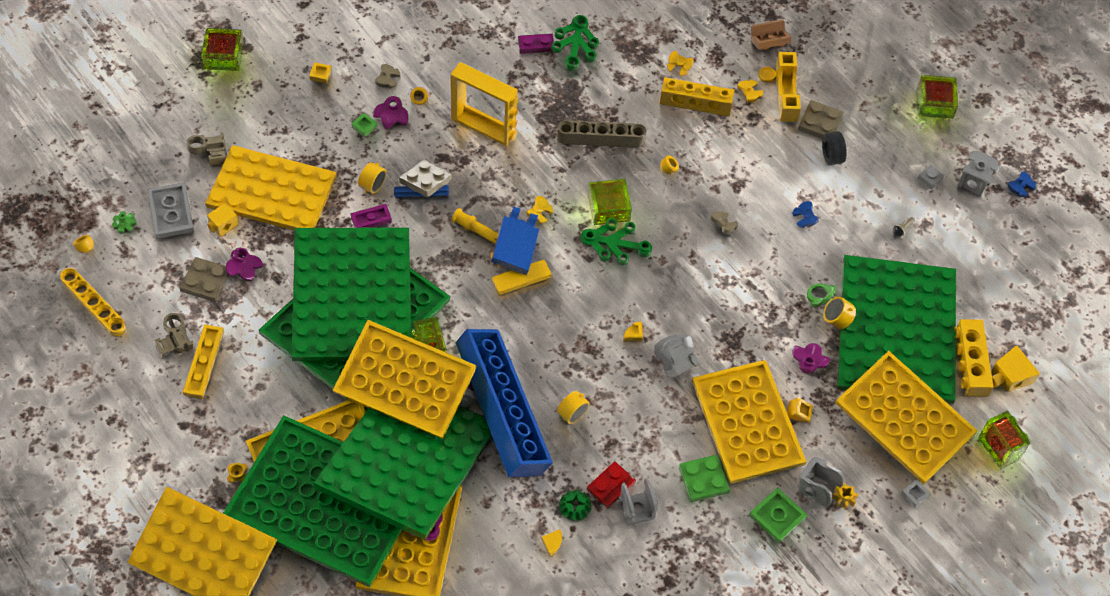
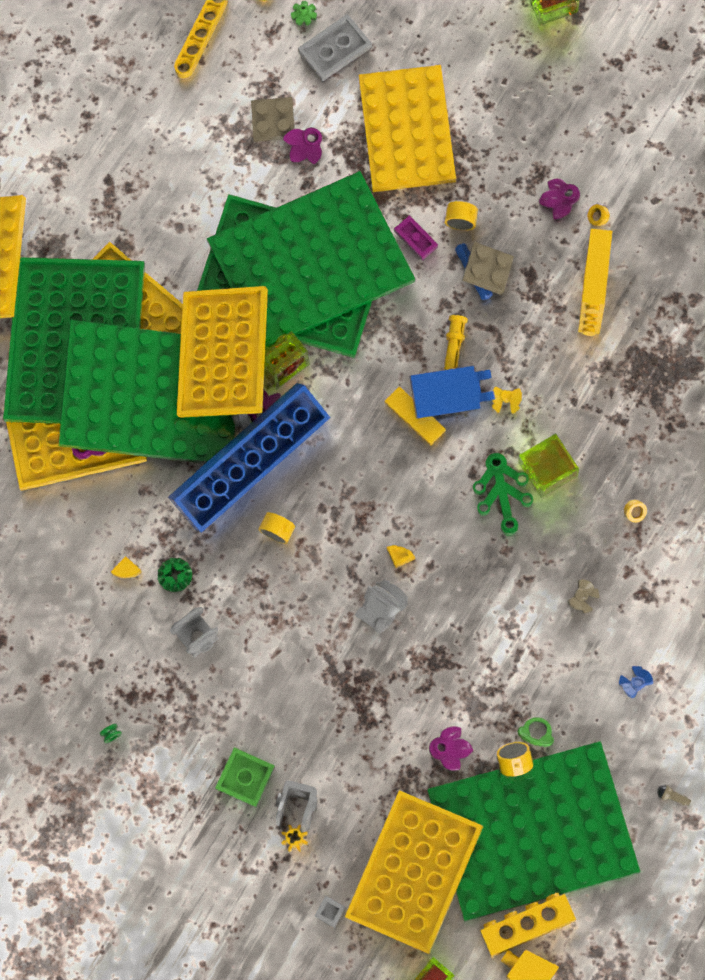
camera: 80 degrees right, 15 degrees up
dark tan piece [154,313,193,358] -> none
yellow plate [183,324,224,399] -> none
dark tan piece [187,132,226,166] -> none
yellow brick [207,203,239,237] -> none
yellow plate [227,463,248,483] -> none
yellow plate [309,62,332,84] -> none
bright green plate [351,113,377,137] -> none
dark tan piece [375,64,400,88] -> none
dark tan beam [557,120,647,148] -> none
red plate [587,461,636,509] -> none
bright green plate [679,455,730,503] -> none
yellow plate [691,360,807,484] -> none
yellow slope [787,397,813,423] -> none

